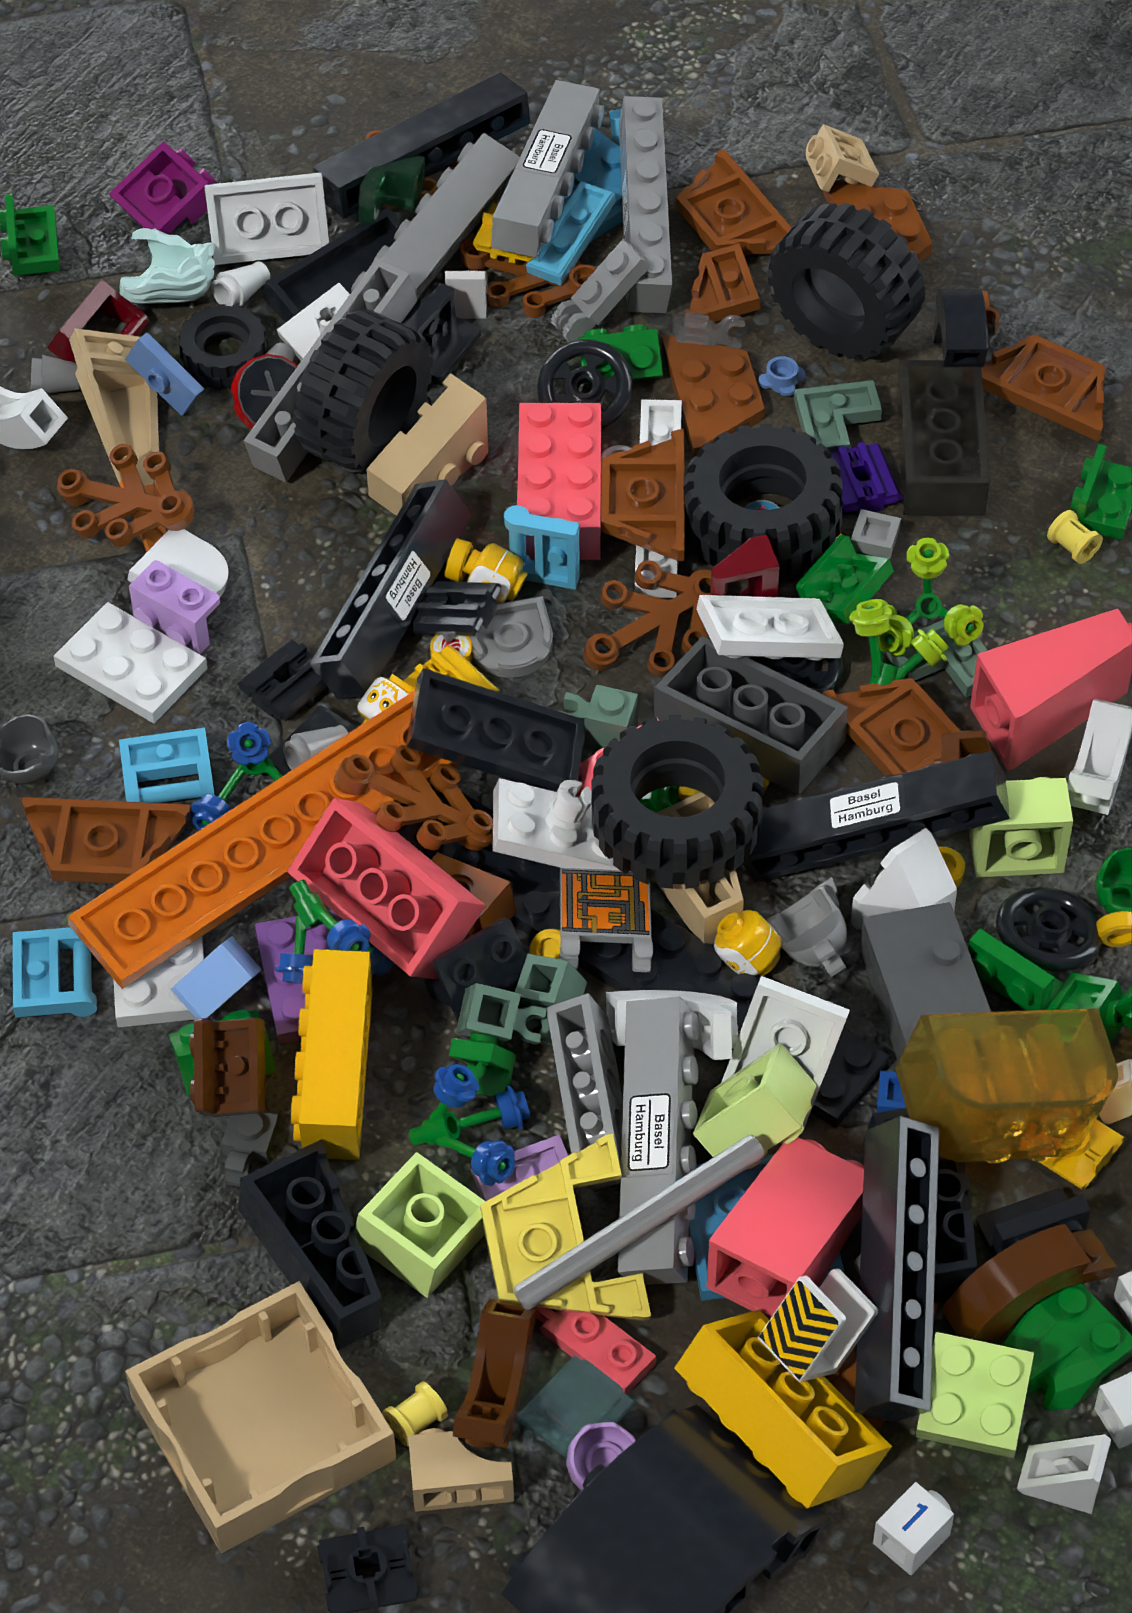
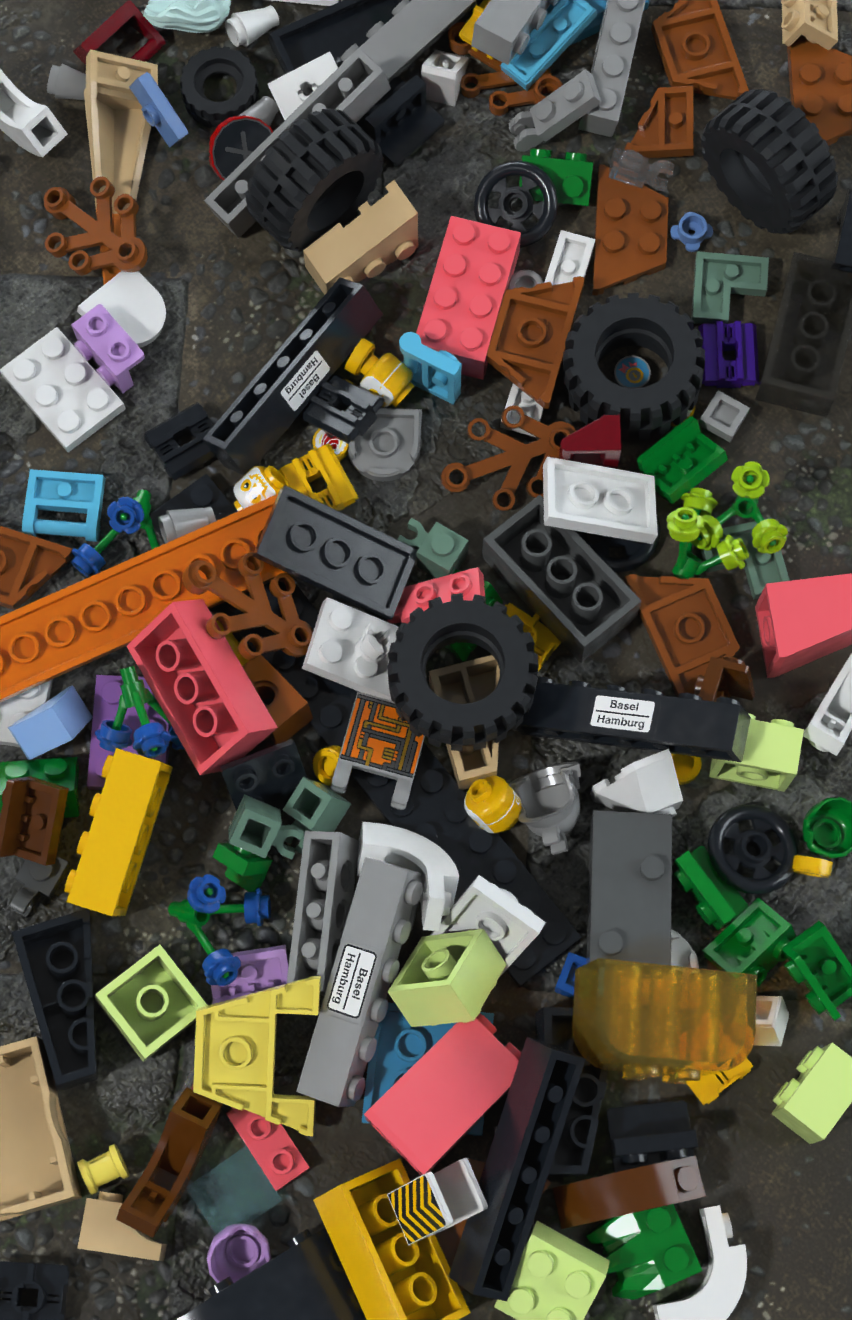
camera: 15 degrees right, 20 degrees up
light grey axle [514,1135,765,1310] -> none

